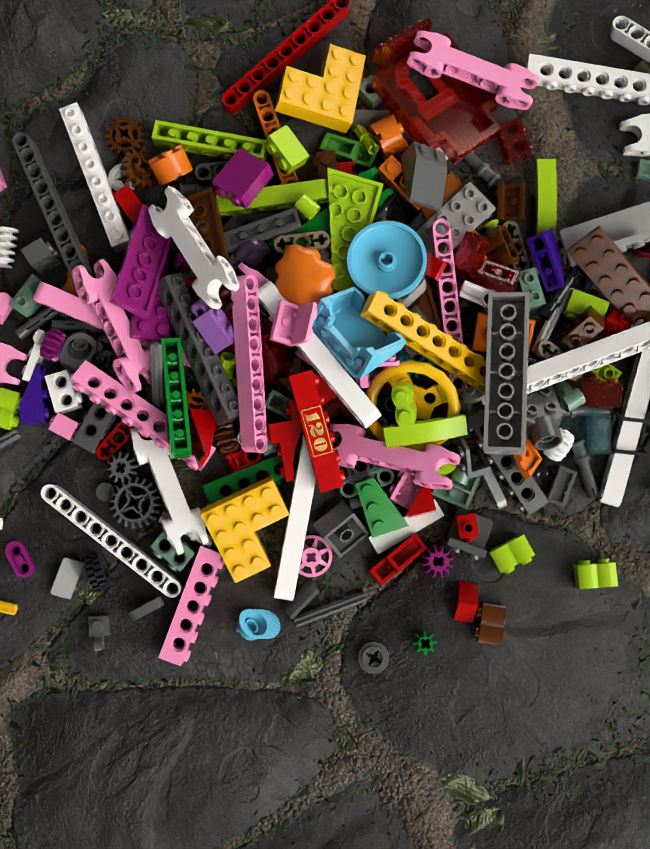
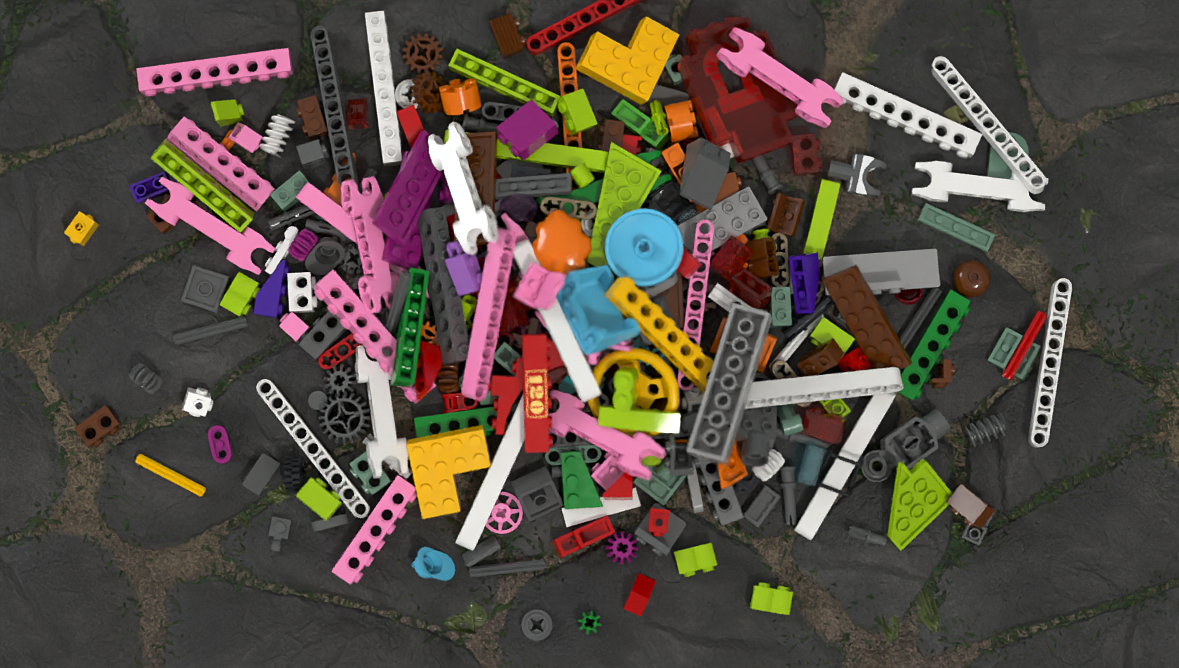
camera: 10 degrees right, 0 degrees up
reddish brown brick [473,602,507,646] -> none
none -> reddish brown brick [296,95,329,140]
none -> lime brick [296,477,342,521]
none -> clear red slope [347,99,369,129]
none -> reddish brown brick [489,13,527,59]
none -> teal piece [558,376,576,395]
none -> dark grey connector [827,154,887,197]

